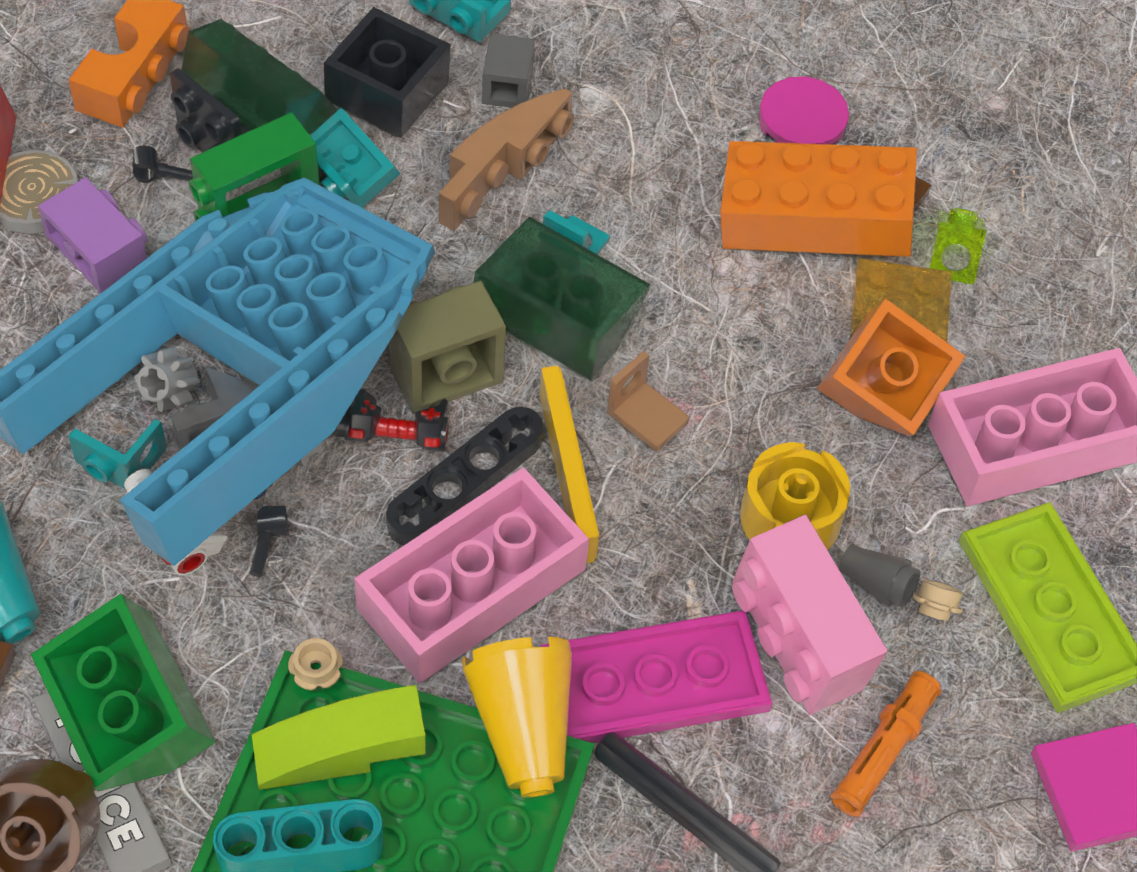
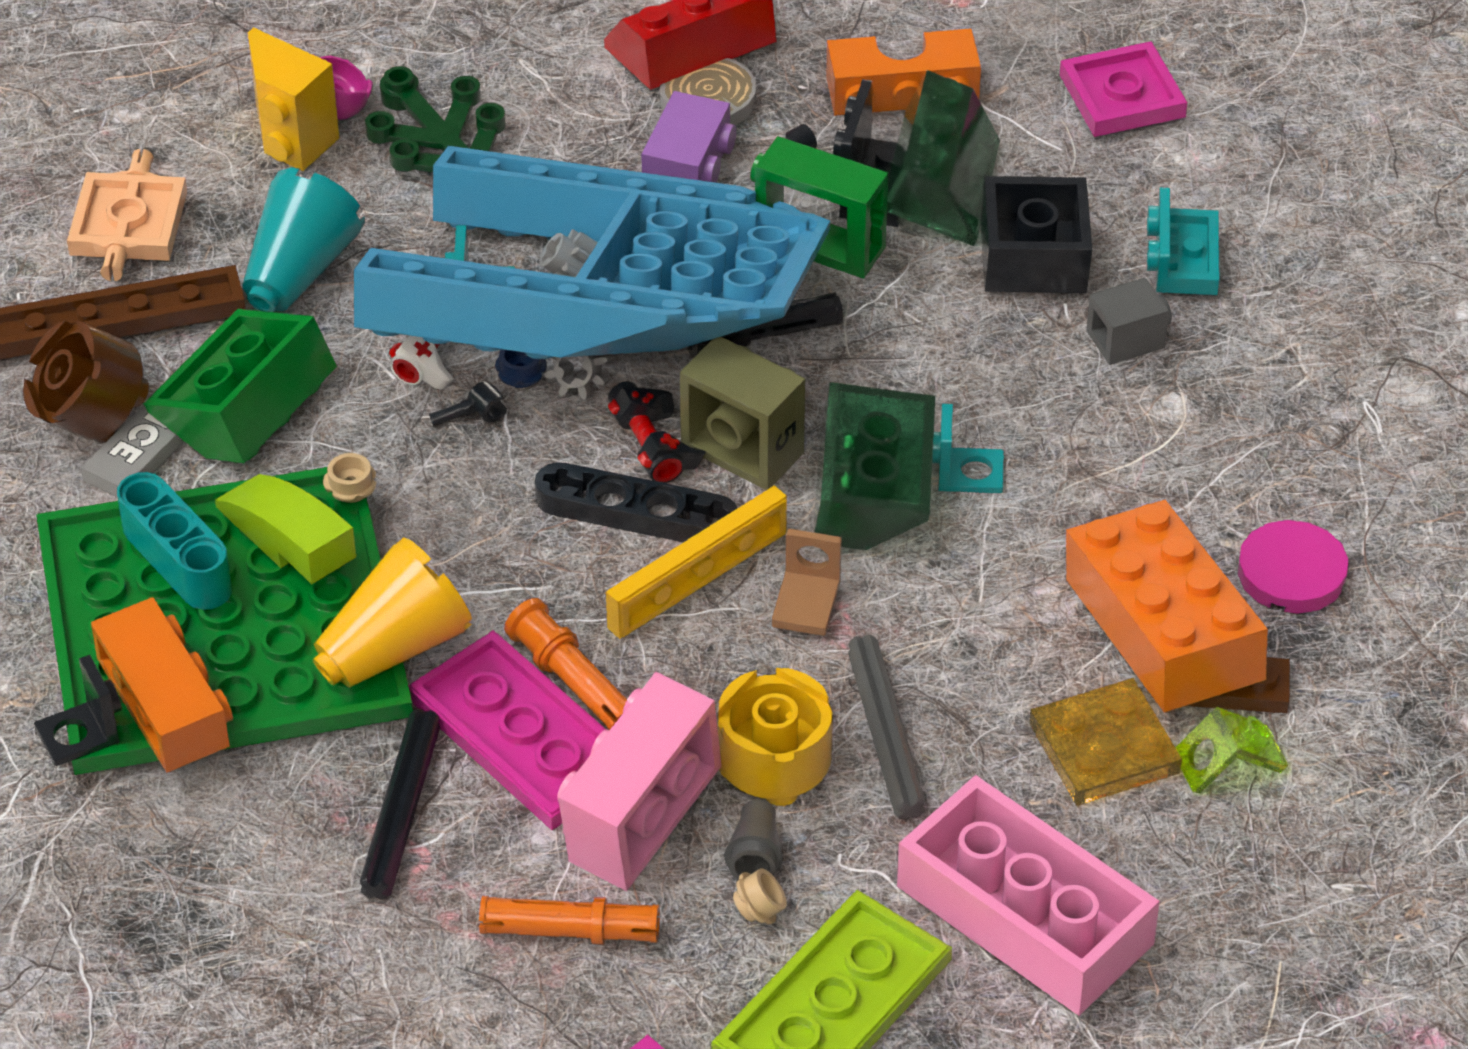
camera: 65 degrees right, 10 degrees down
teal bracket [310,108,401,208] -> none
bright pink brick [354,467,589,684] -> none
medium nougat slope [439,89,574,231] -> none
orange slope [817,298,966,437] -> none
none -> orange pin [504,598,627,730]
none -> dark grey axle [848,634,925,820]

